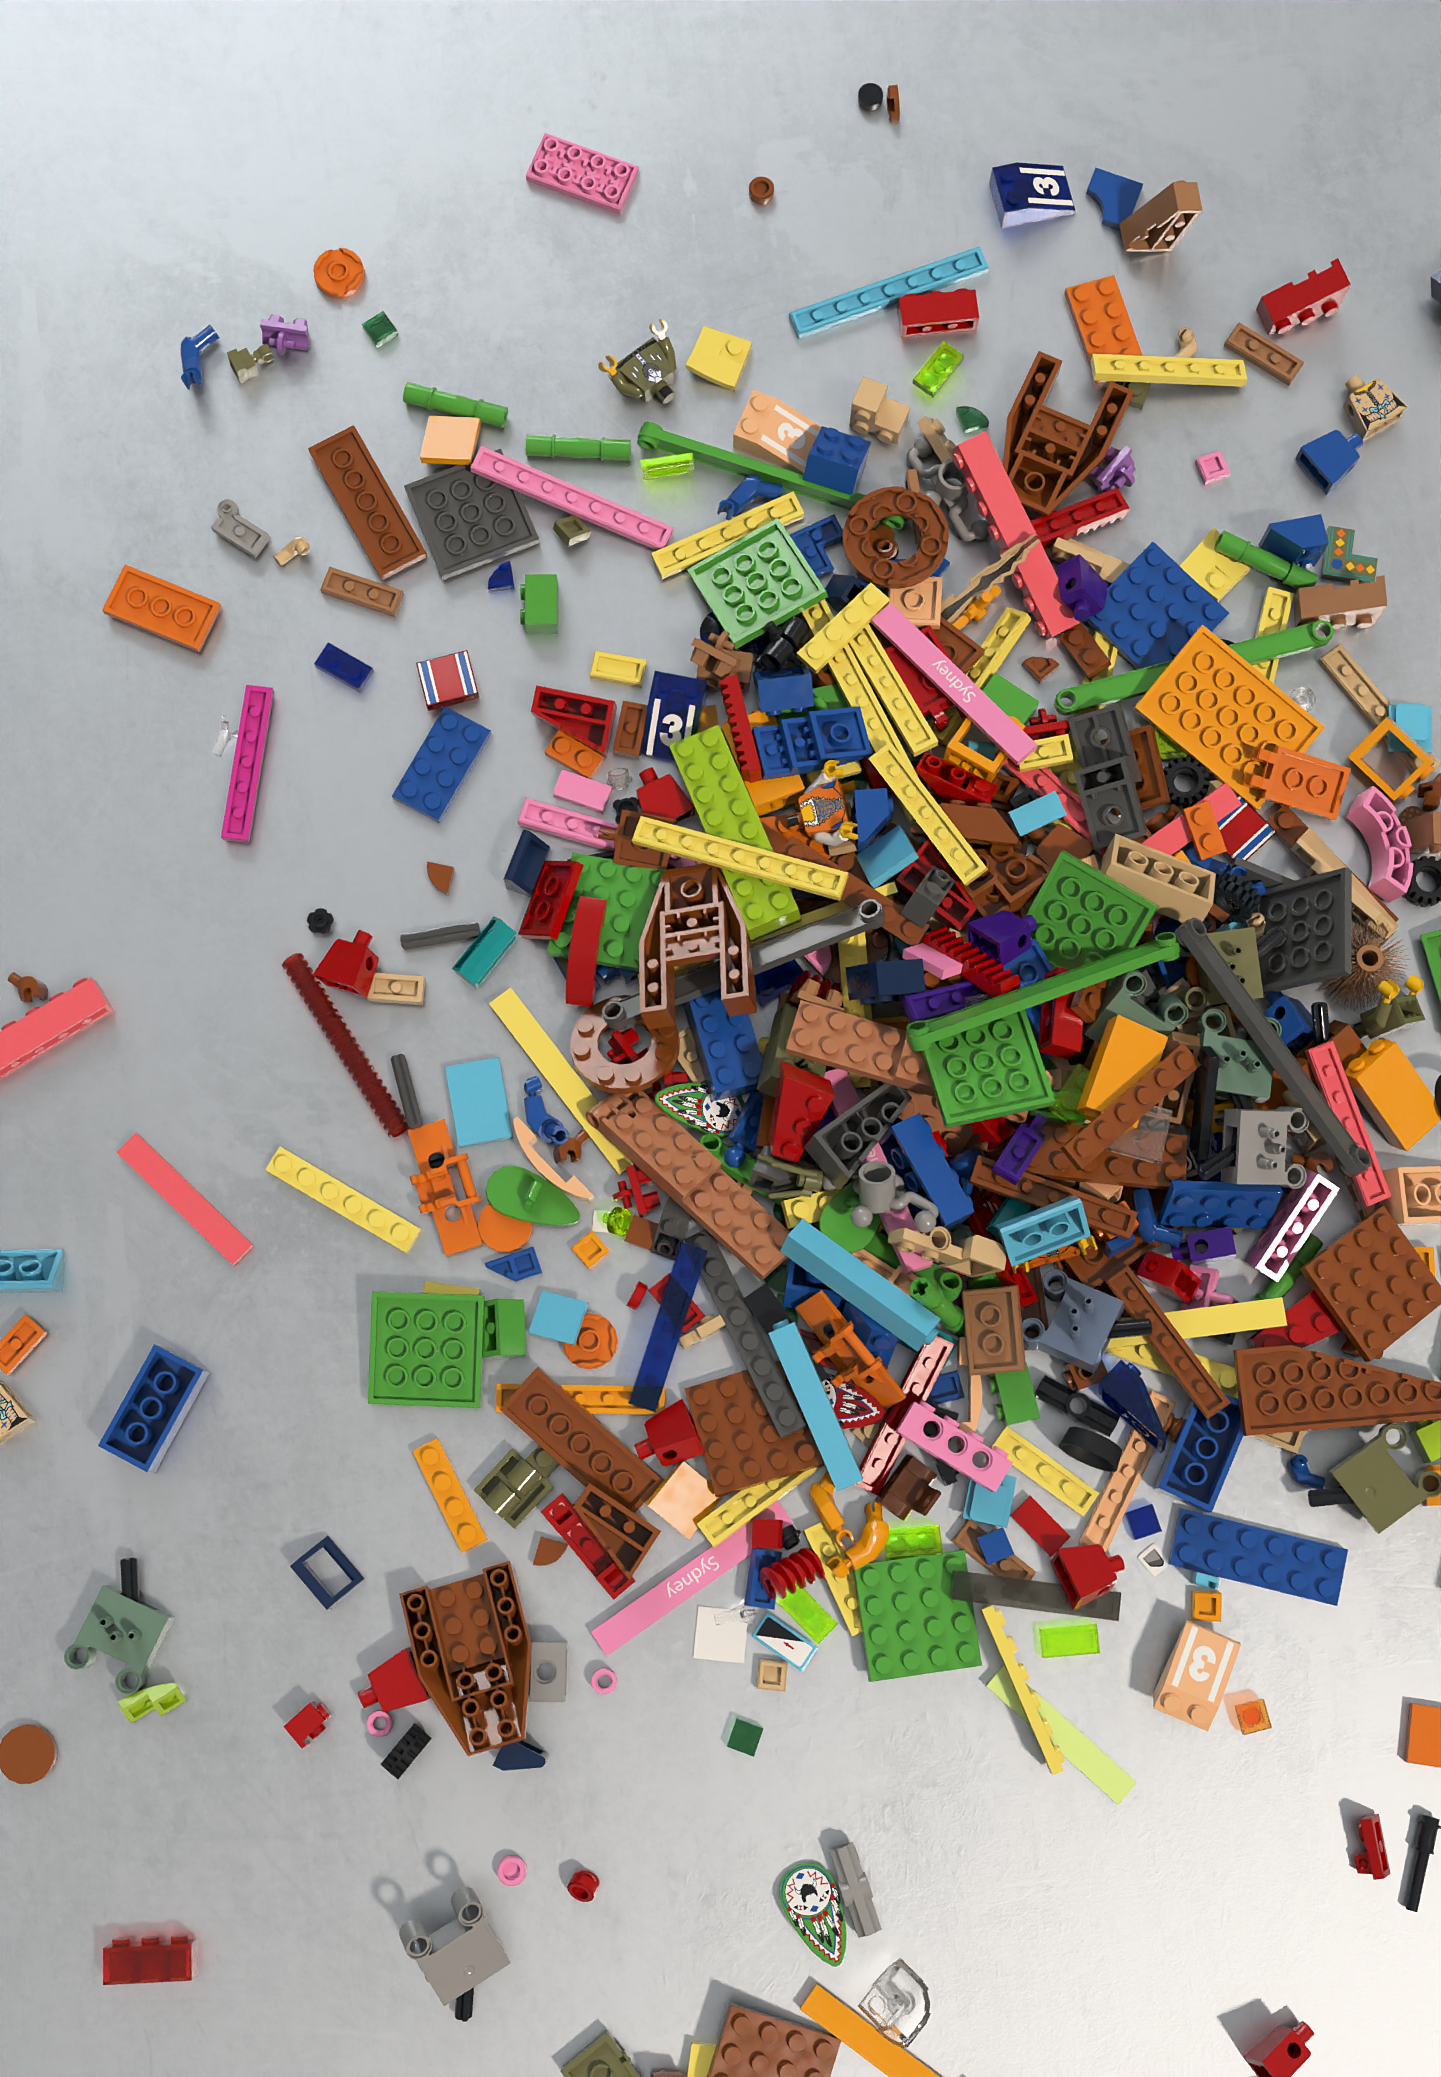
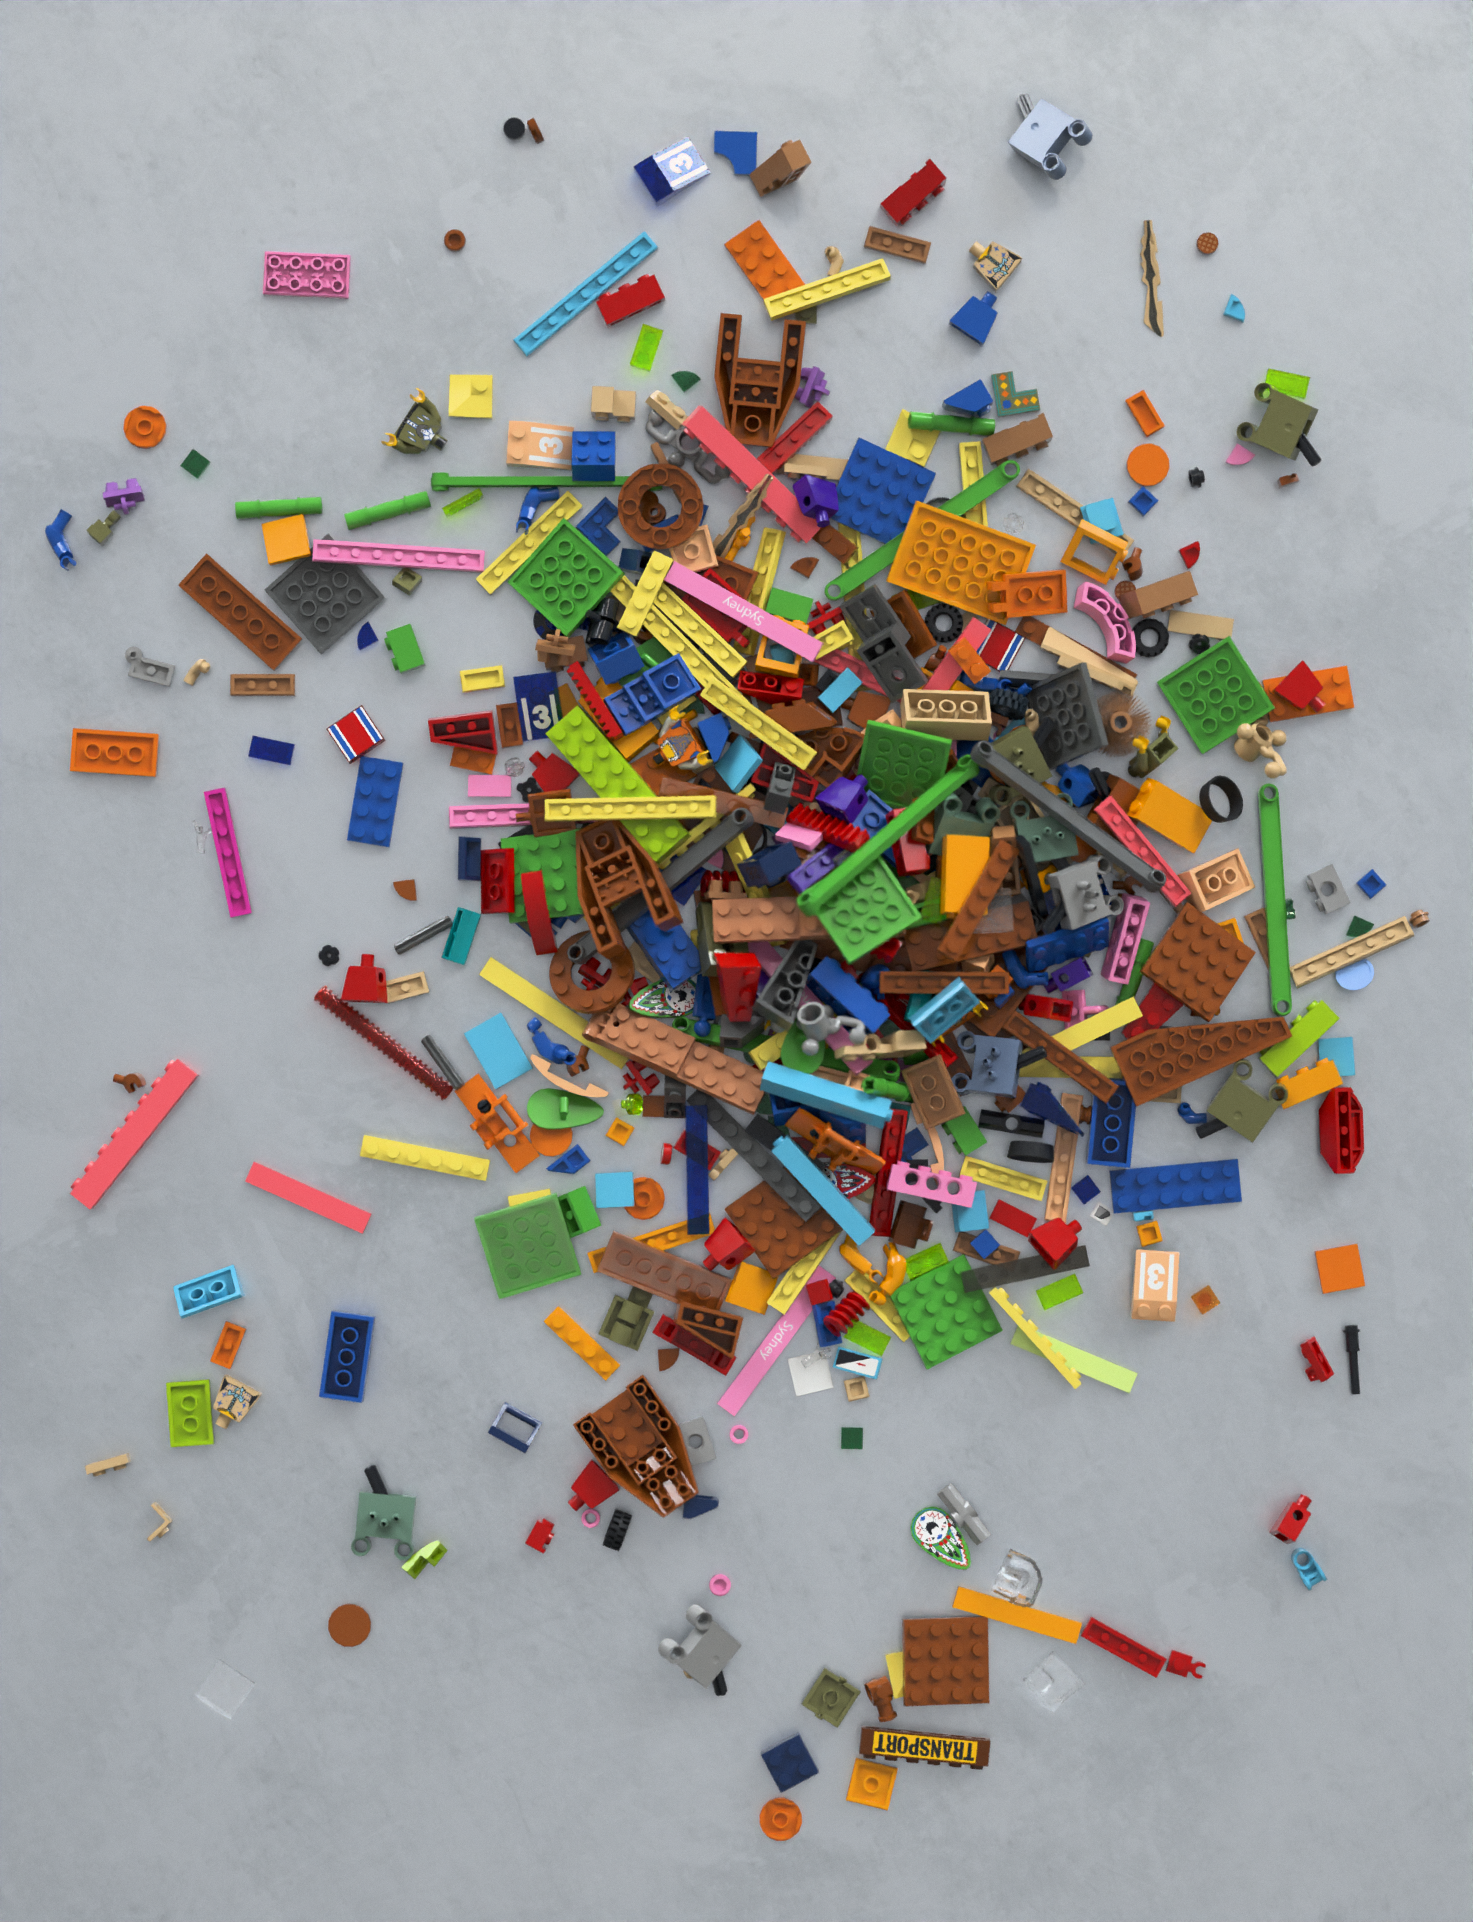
camera: 20 degrees left, 10 degrees up
clear red brick [103,1934,198,1985] -> none
red tile [567,1870,600,1902] -> none
olive plant [757,1154,823,1199] -> none
dark purple hinge [991,1113,1047,1186] -> none
bright pink tile [1195,450,1230,485] -> none

